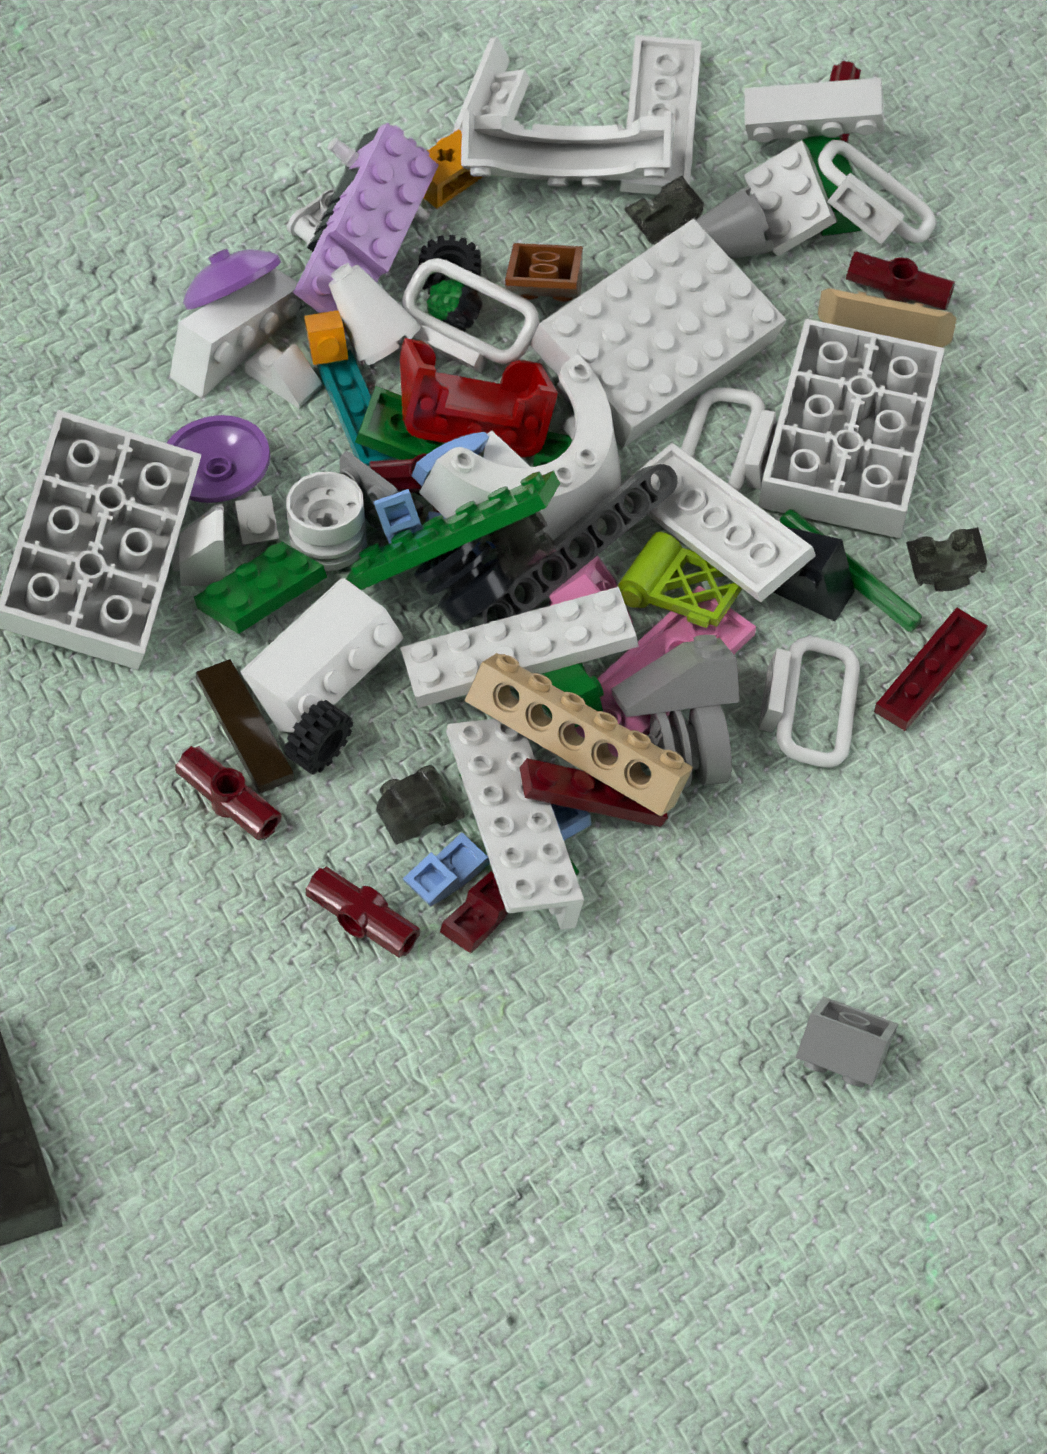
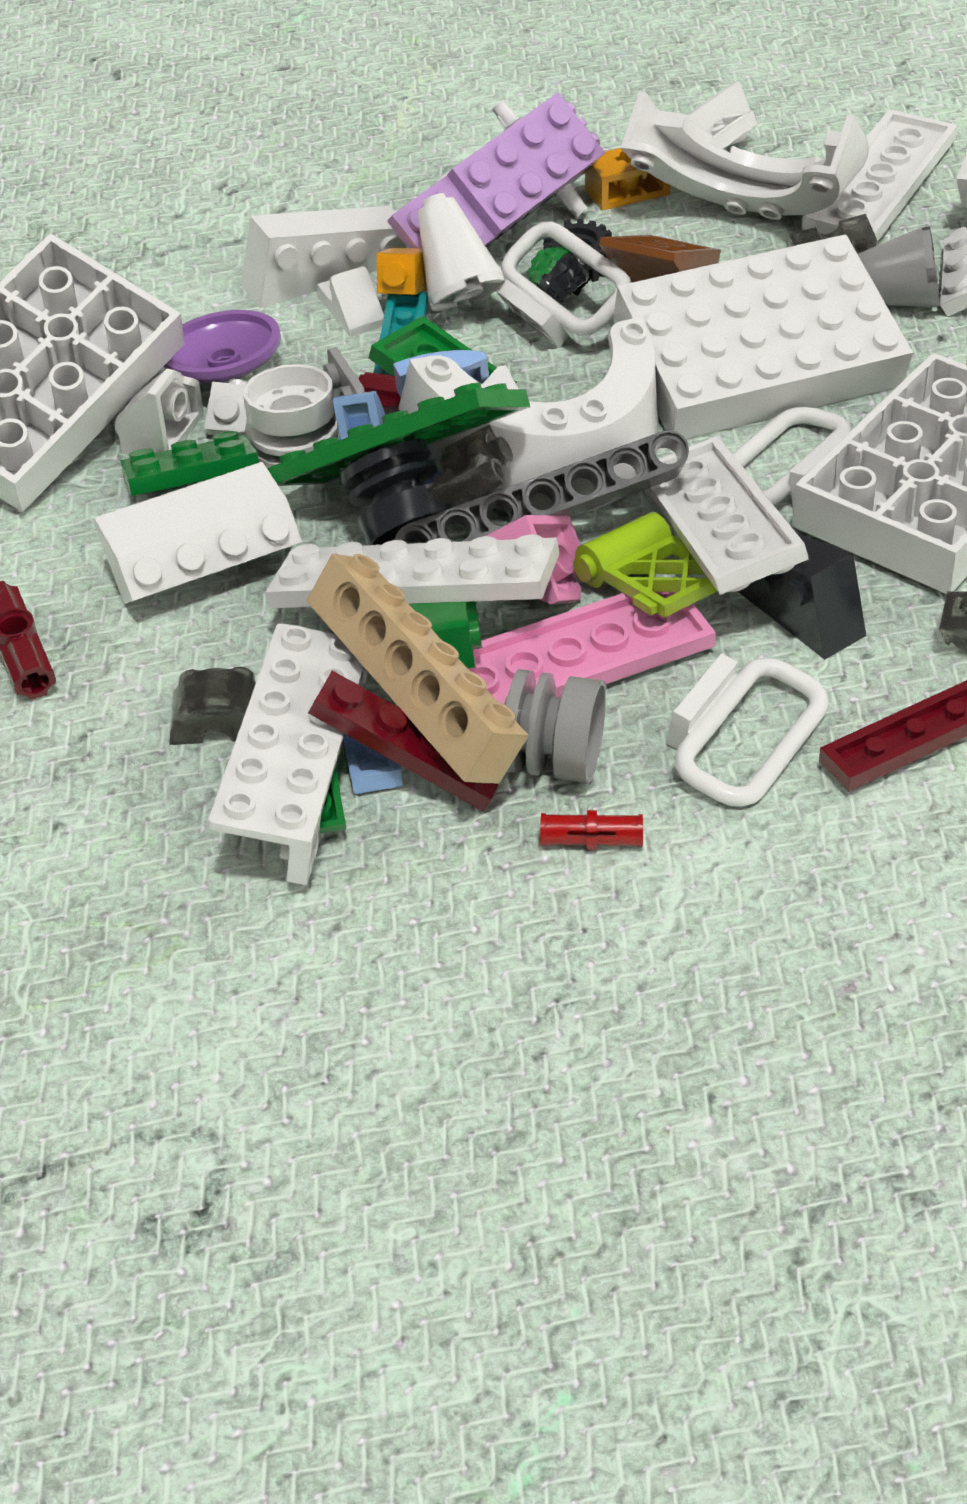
camera: 30 degrees right, 10 degrees down
medium lavender dish [183,248,281,310] -> none
dark brown tile [196,659,294,794] -> none
black tyre [284,700,353,775] -> none
dark red piece [306,866,420,958] -> none
red windscreen [400,338,558,457] -> none
light blue slope [403,833,490,906] -> none
dark red slope [440,871,508,954] -> none
light grey slope [611,635,740,717] -> none
green axle [780,509,922,632] -> none
light grey slope [796,996,898,1087] -> none
none -> red pin [540,810,643,850]

